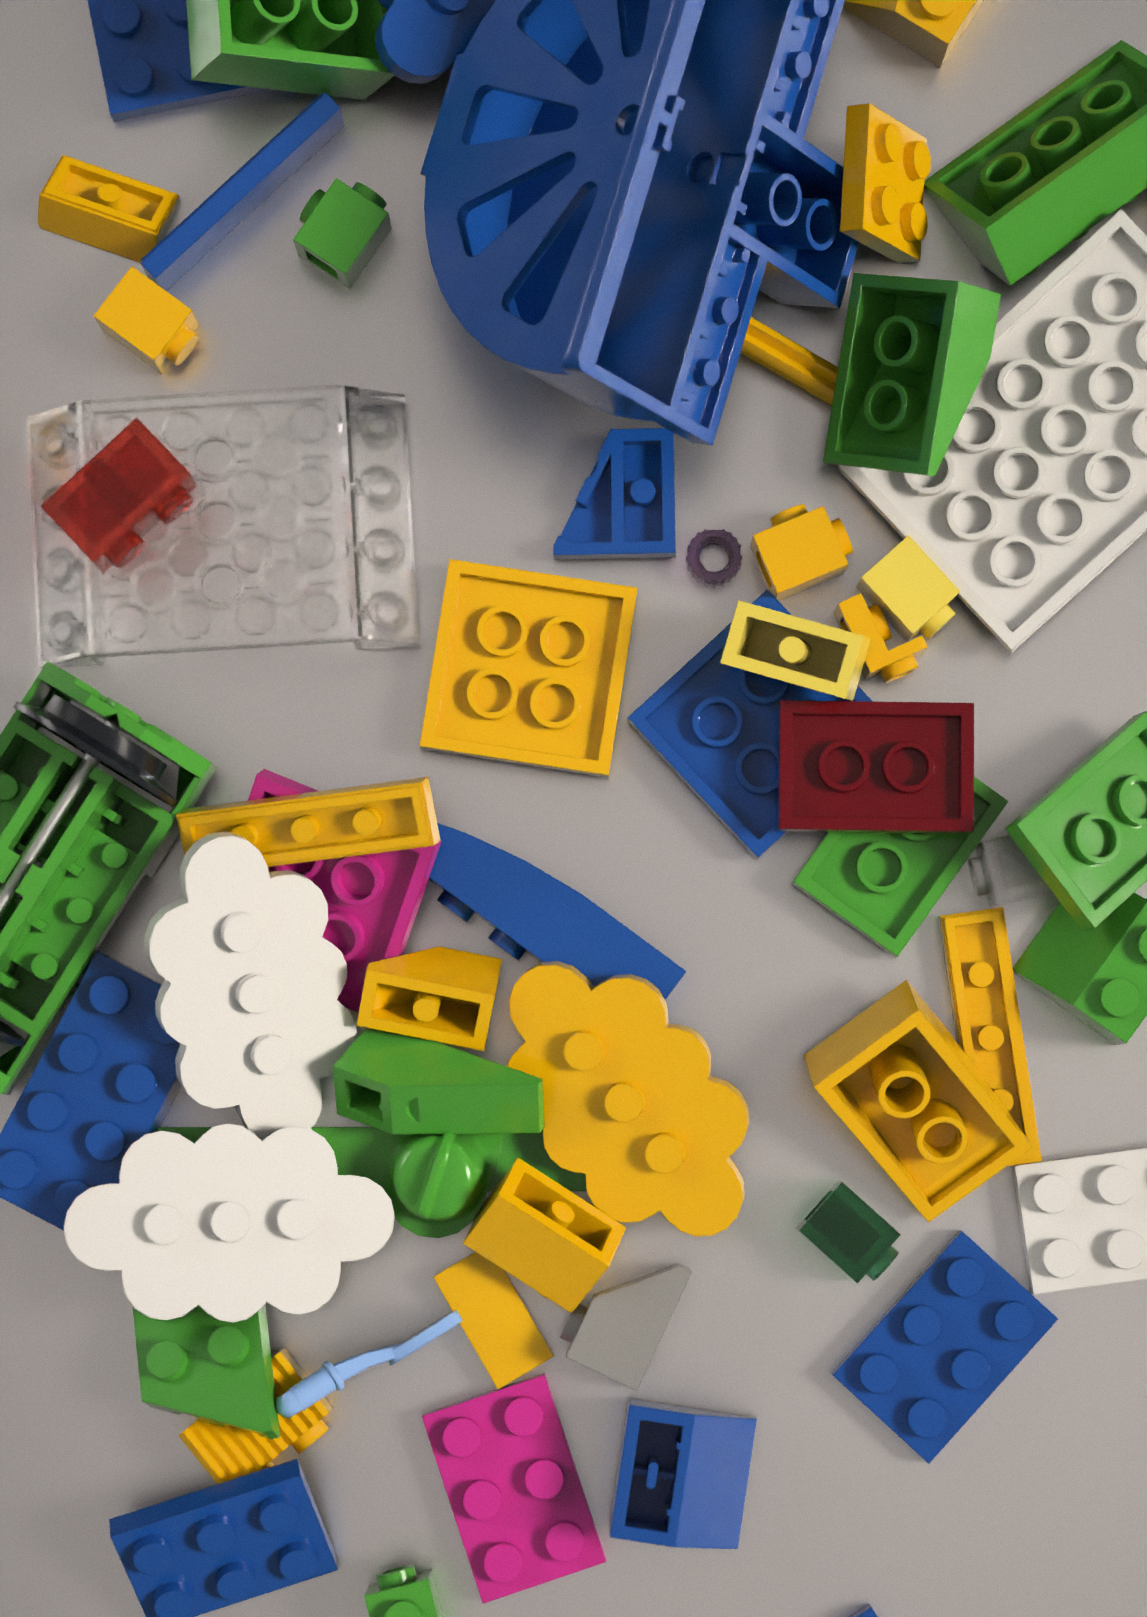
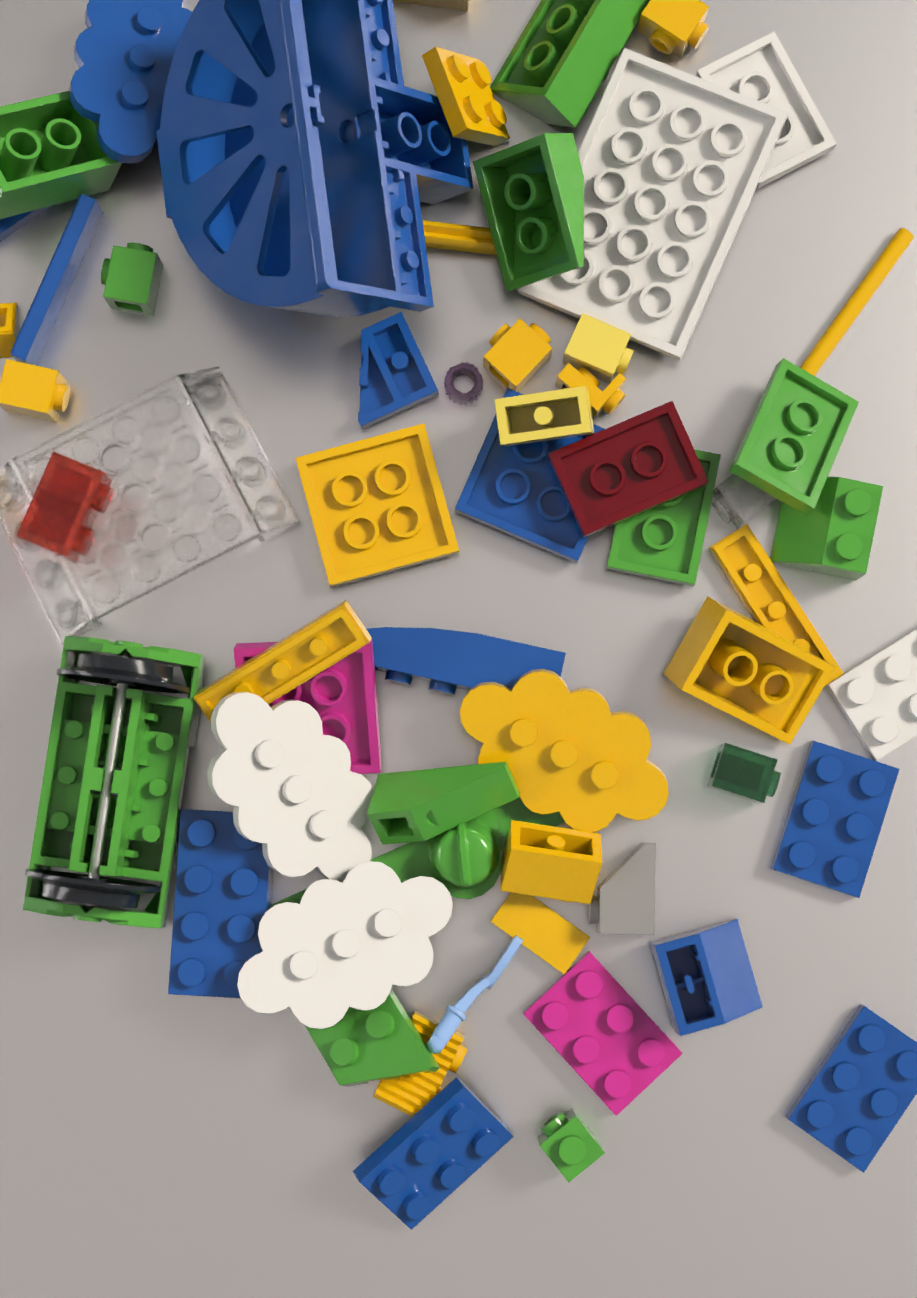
camera: 25 degrees left, 0 degrees up
yellow slope [356,946,502,1051] -> none

